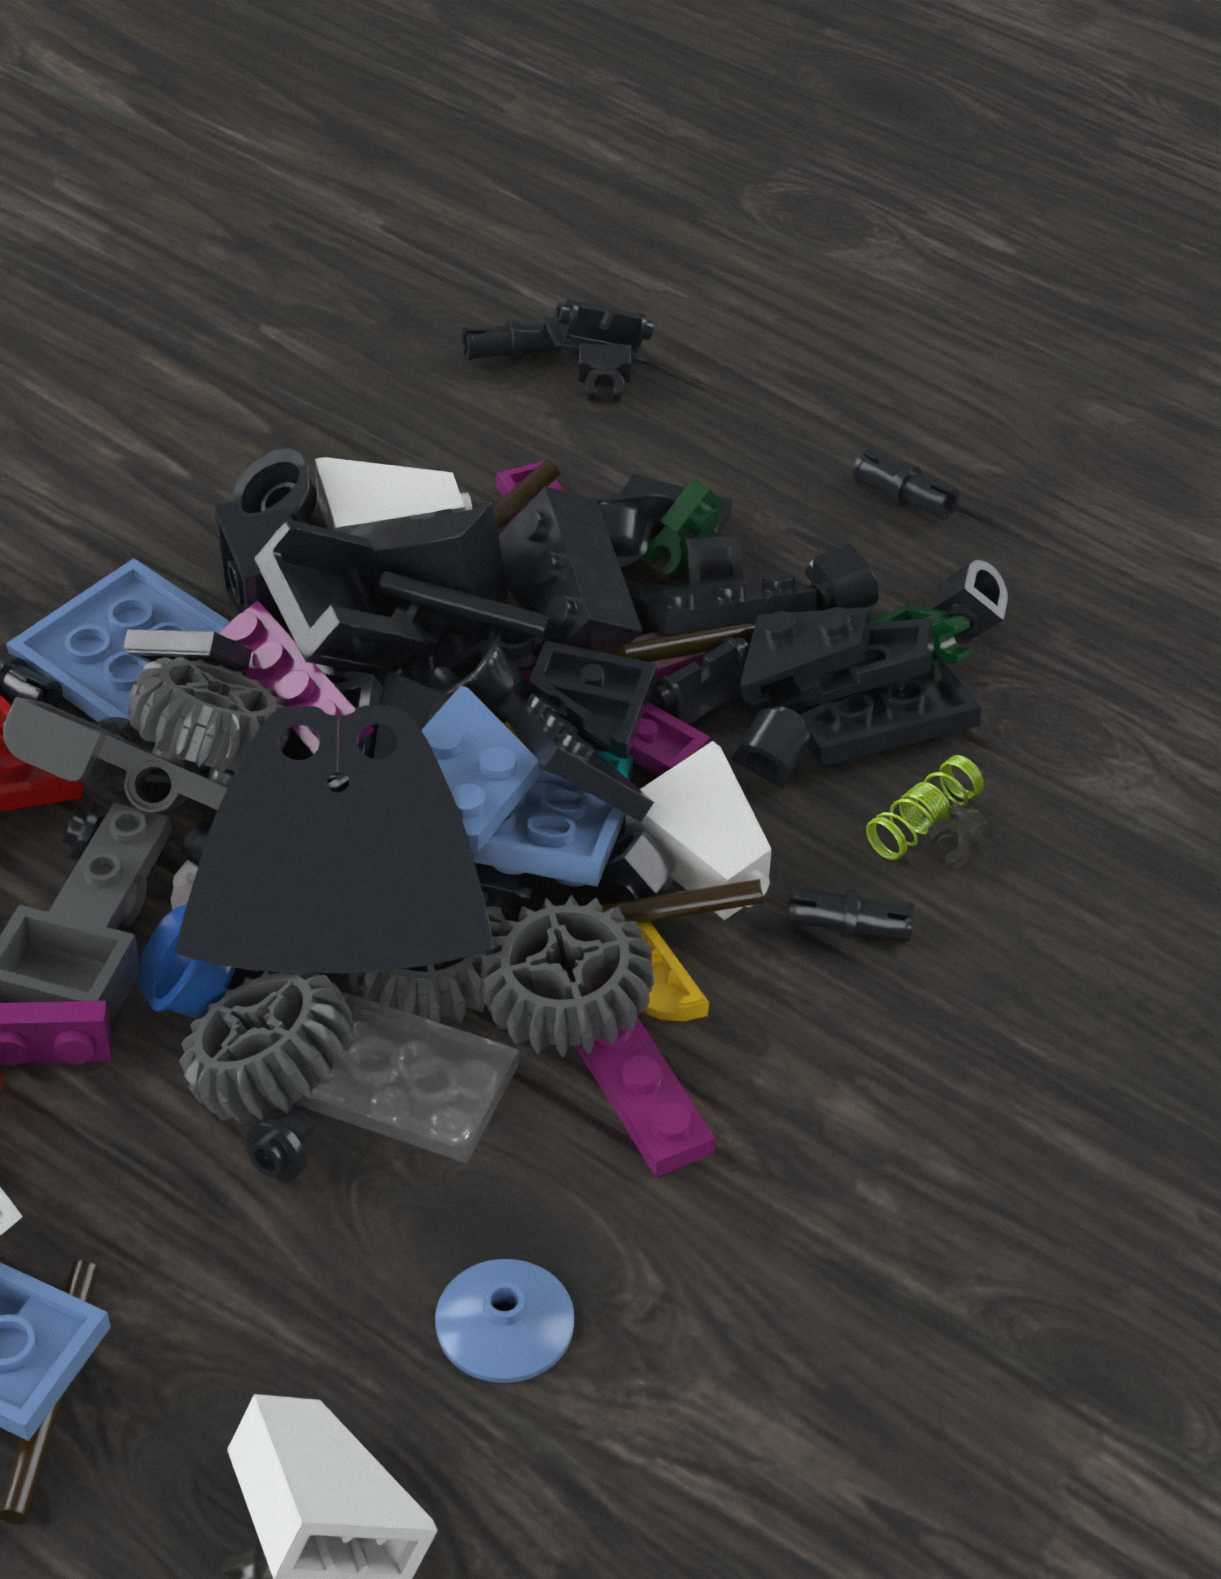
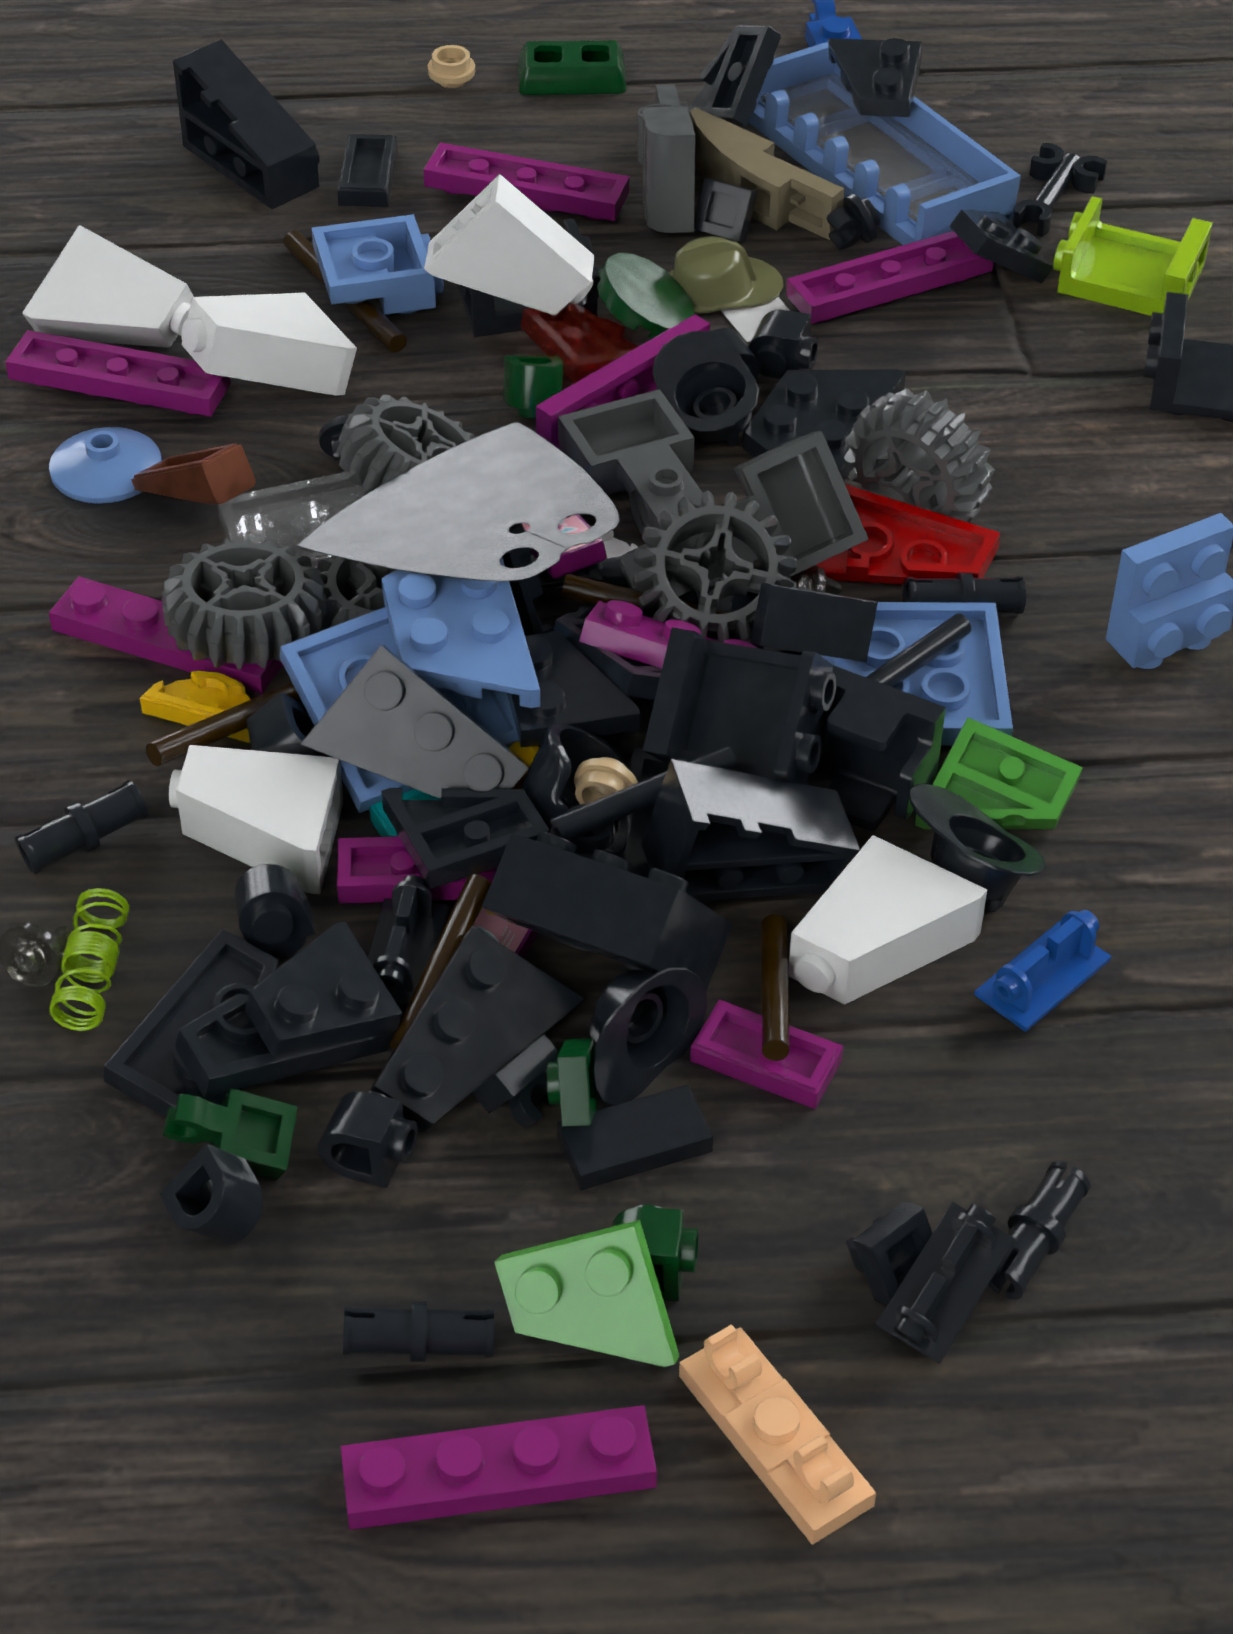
camera: 140 degrees right, 0 degrees up
none -> magenta plate [5,330,231,416]
none -> copper slope [131,443,256,504]
none -> white slope [181,293,357,396]
none -> magenta plate [341,1405,657,1530]
none -> bright green wing [494,1220,680,1367]
none -> dark green plate [503,356,563,419]
none -> tan plate [574,757,638,804]
none -> dark green plate [612,1204,699,1301]
none -> light nougat plate [679,1324,876,1545]
none -> black bar [866,613,971,687]
none -> bright green wing [915,717,1083,829]
none -> blue hinge [974,910,1111,1032]

